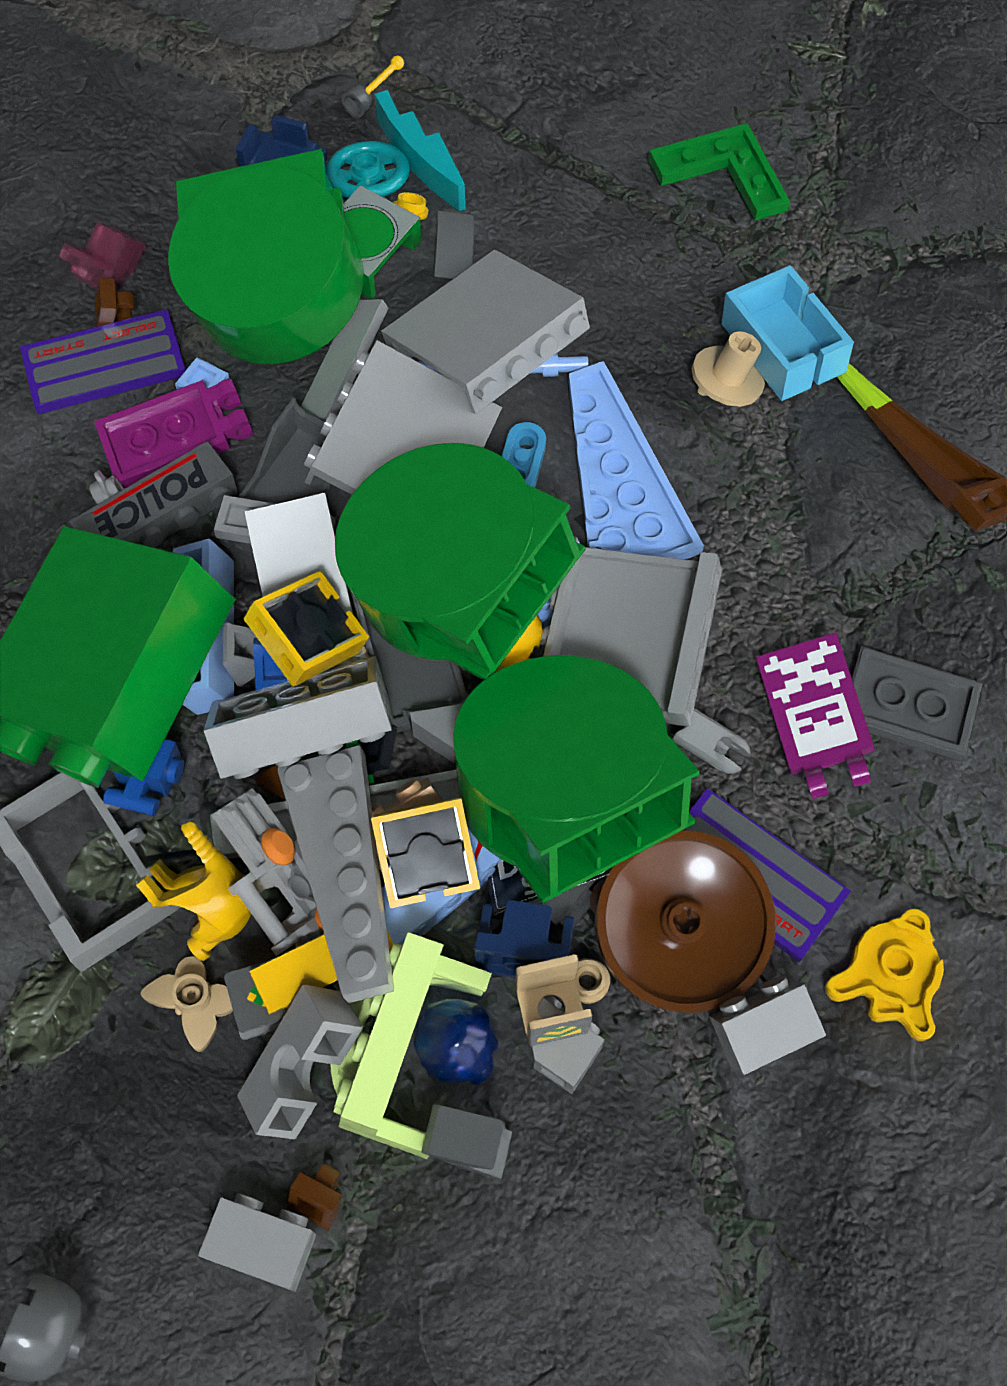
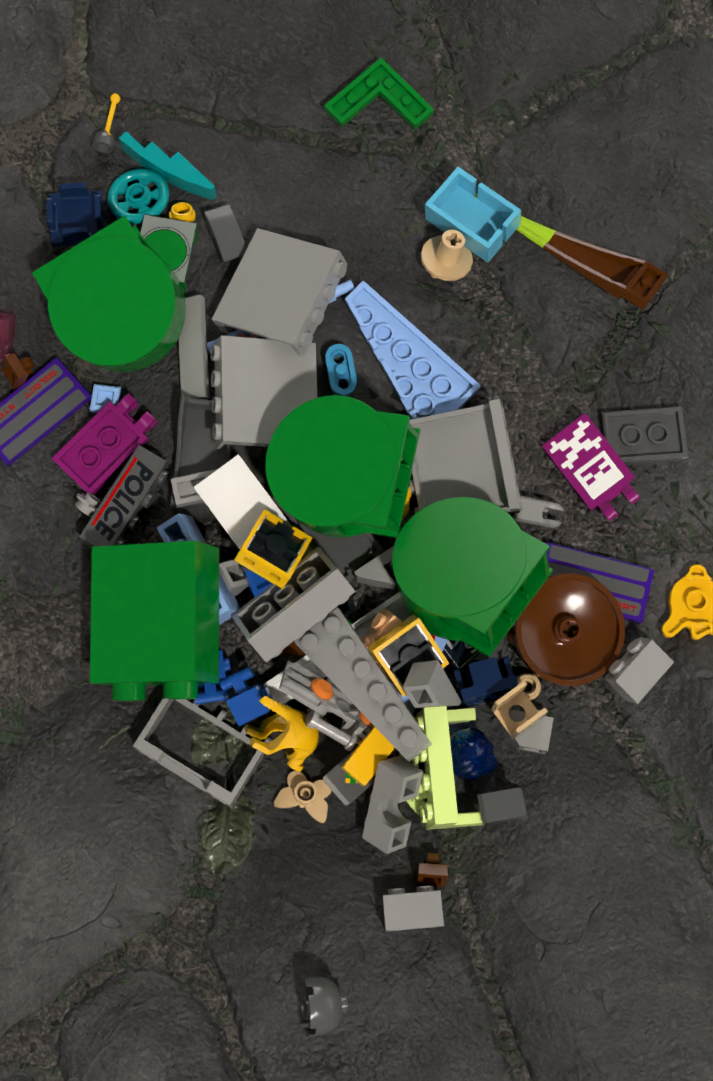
camera: 25 degrees left, 10 degrees up
none -> blue brick [219,666,274,726]
none -> light grey slope [403,660,461,708]

